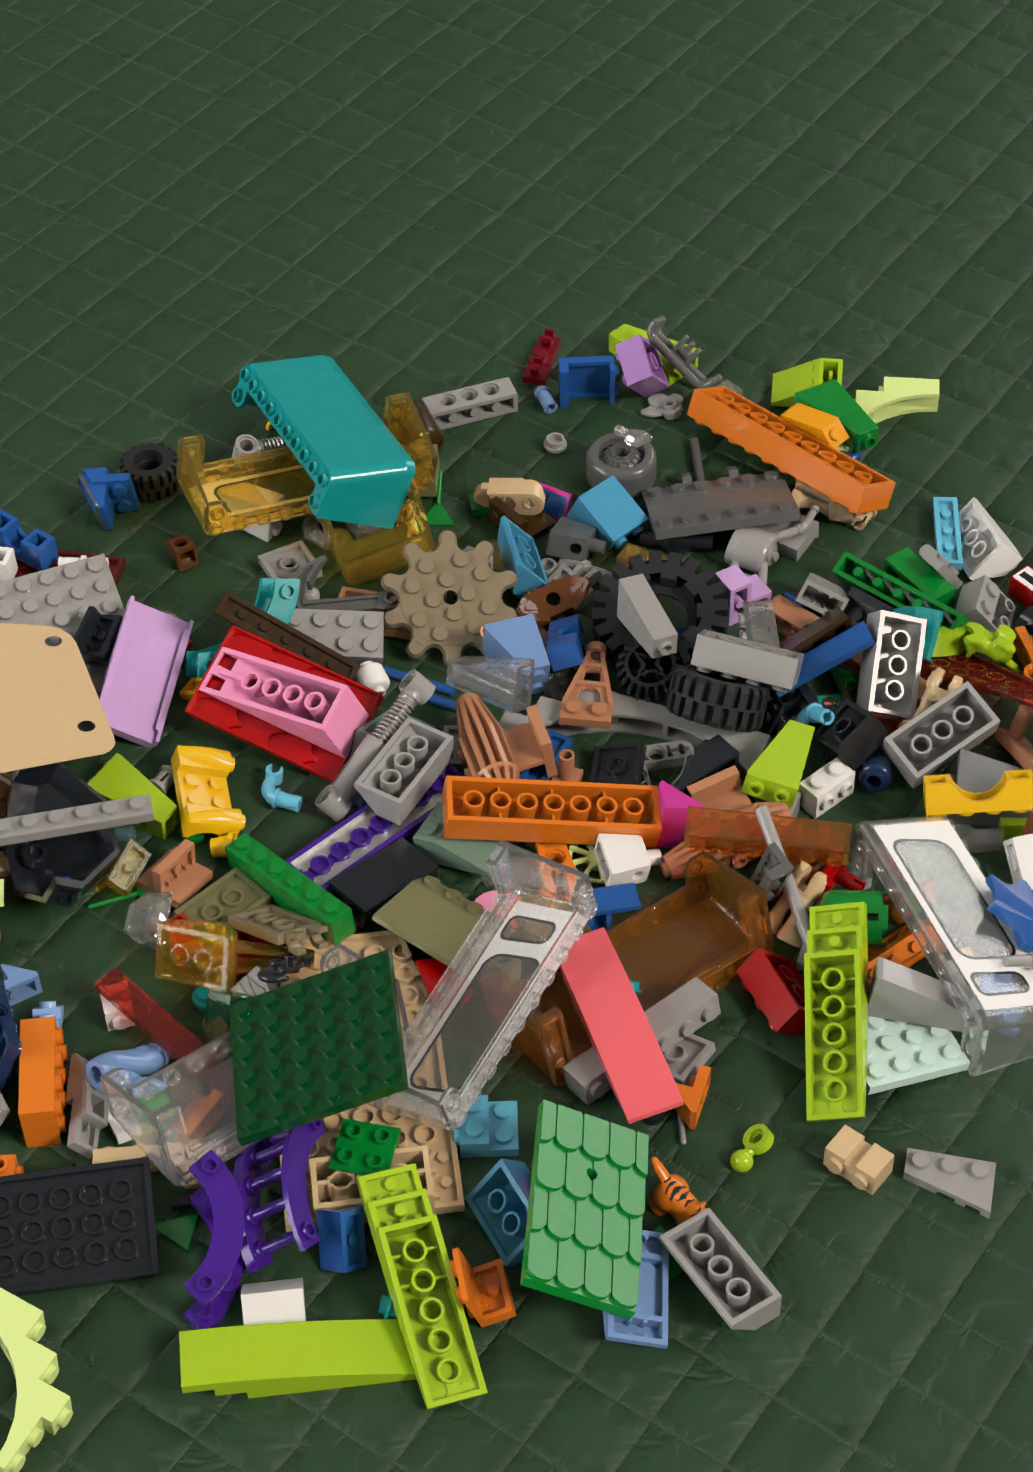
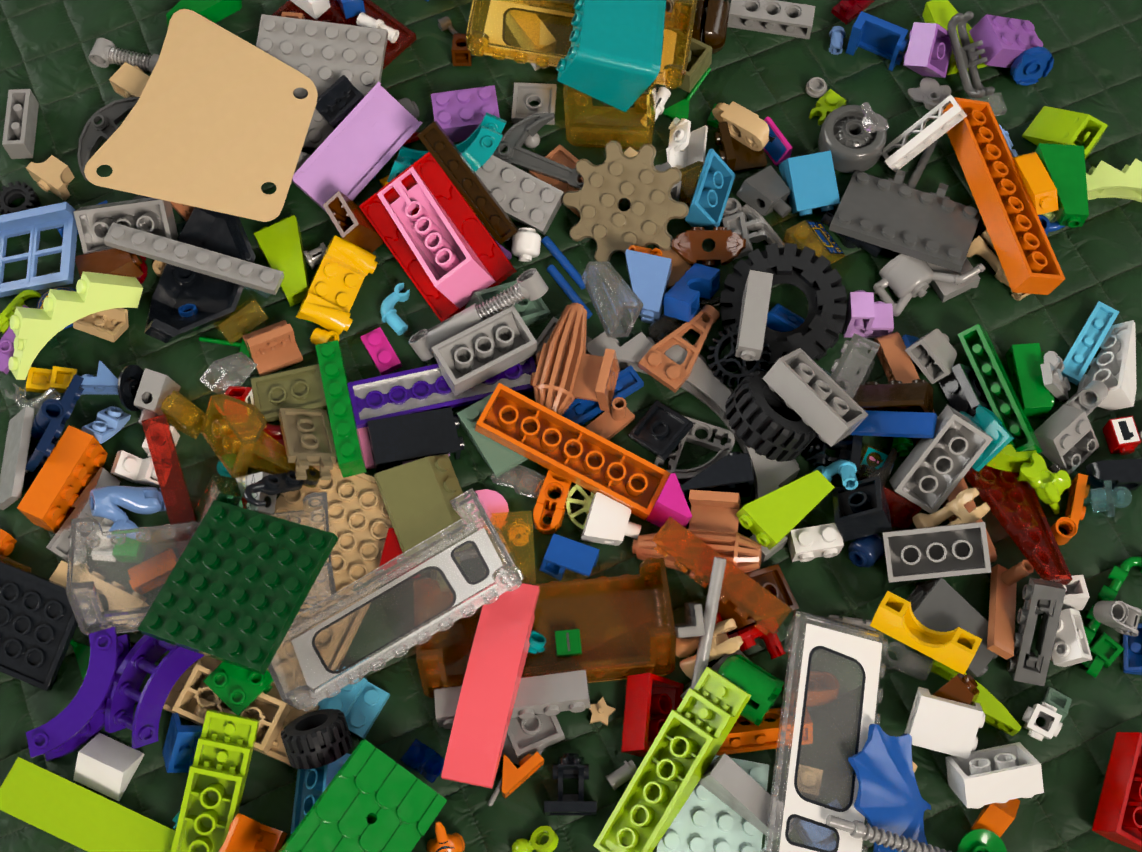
camera: 30 degrees right, 20 degrees up
none -> white slope [110,450,172,488]
none -> black dish [118,365,144,411]
none -> light grey torso [134,368,181,427]
none -> clear yellow slope [160,390,209,440]
none -> black tyre [281,709,353,769]
none -> reddish brown slope [323,191,384,253]
none -> dark pink plate [360,327,402,376]
none -> medium lavender brick [431,85,502,142]
none -> dark grey hand [438,16,458,35]
none -> black tile [544,753,597,816]
none -> green tile [555,629,582,658]
none -> tan piece [588,697,616,726]
none -> light grey pin [605,760,638,791]
none -> white piece [666,117,708,176]
none -> lime plate [809,89,847,126]
none -> white fence [882,95,967,172]
none -> medium lavender brick [969,14,1043,68]
none -> blue tile [1010,46,1054,86]
none -> light grey piece [1063,380,1108,416]

